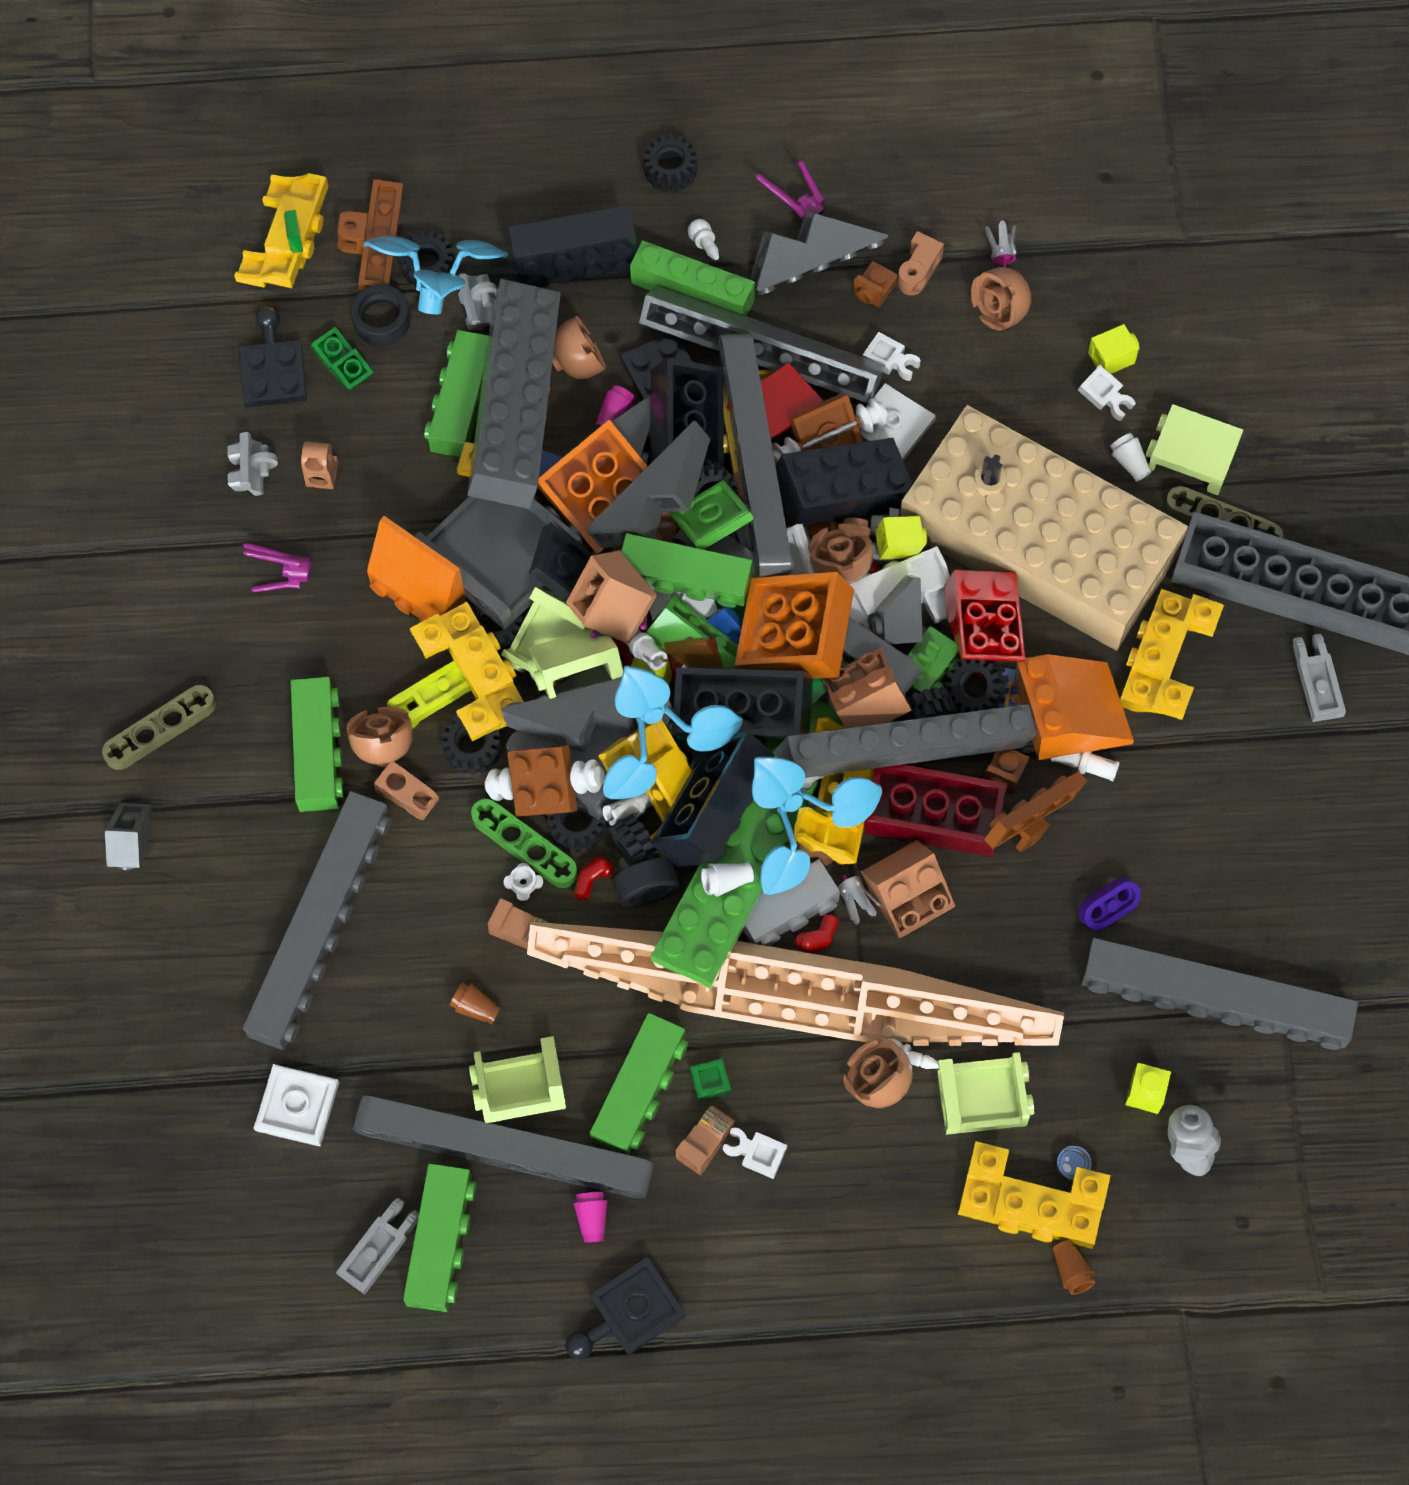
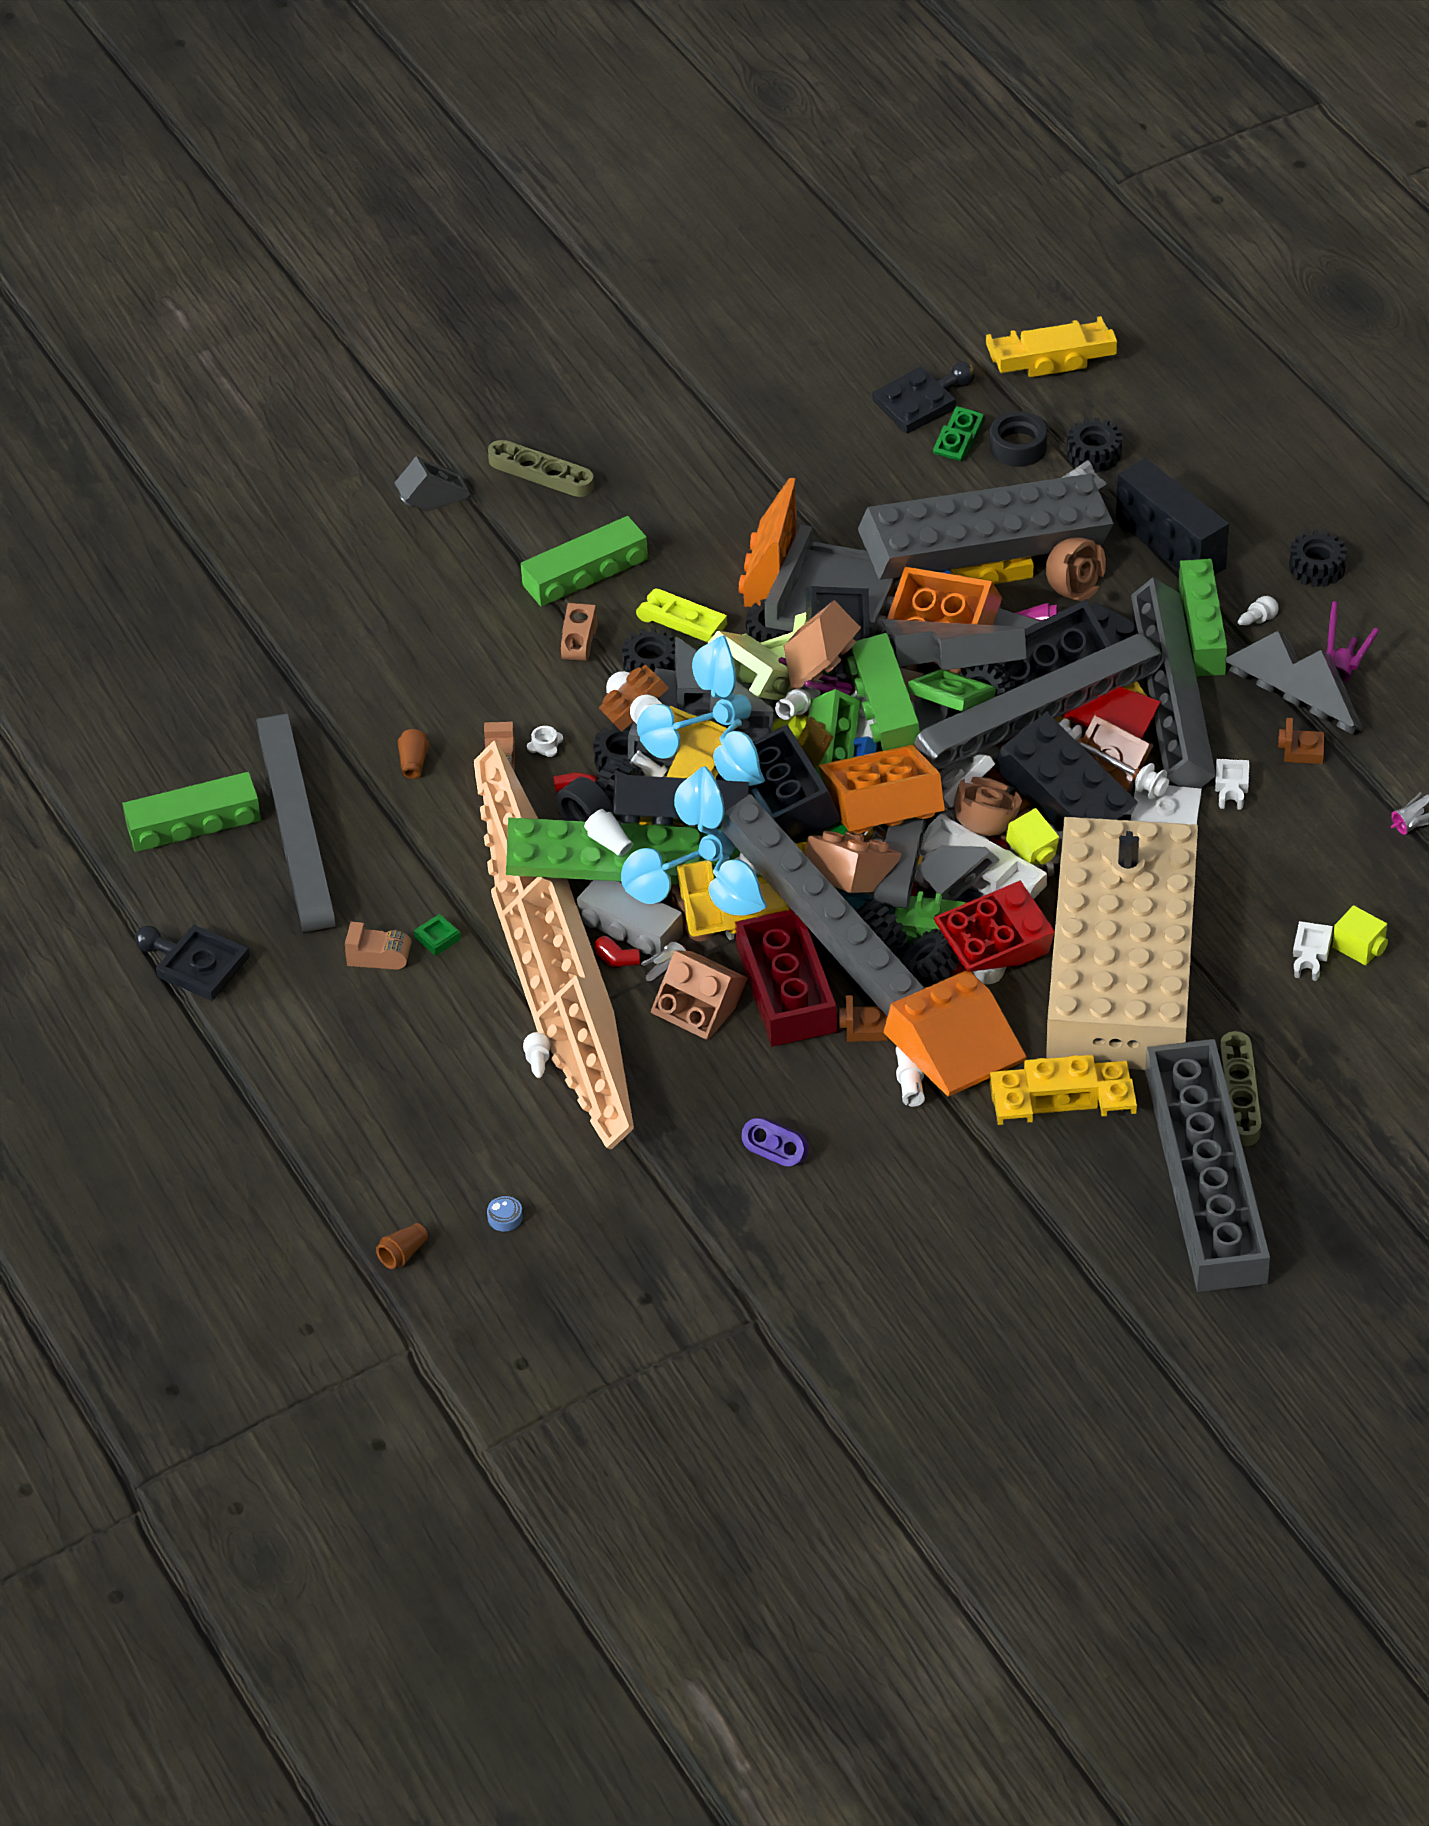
camera: 65 degrees right, 20 degrees down
light grey hips [227,432,278,496] -> none
magenta plant [243,542,311,592] -> none
dark grey brick [243,791,392,1051] -> none
white tile [254,1064,339,1146] -> none
green tile [284,210,303,253] -> none
nougat leg [301,441,339,489] -> none
light grey hinge [336,1198,419,1295] -> none
dark orange plate [337,179,403,290] -> none
nougat cylinder [347,707,412,767] -> none
medium azure plant [363,236,508,314] -> none
yellow bracket [410,602,524,742] -> none
yellowish green panel [469,1036,566,1123] -> none
bright green beam [471,799,577,888] -> none
dark pink cone [573,1192,608,1243] -> none
bright green brick [590,1013,689,1155] -> none
white plate [723,1128,787,1179] -> none
nougat cylinder [843,1039,913,1108] -> none
nougat leg [898,231,944,295] -> none
yellowish green panel [937,1052,1034,1135] -> none
yellow bracket [958,1141,1111,1249] -> none
nougat cylinder [971,267,1032,331] -> none
dark orange plate [984,771,1087,853] -> none
dark grey brick [1081,938,1358,1050] -> none
white cone [1110,433,1152,482] -> none
neon yellow brick [1125,1063,1171,1114] -> none
yellowish green panel [1145,404,1243,495] -> none
light grey head [1167,1105,1221,1176] -> none
light grey hinge [1293,634,1346,722] -> none

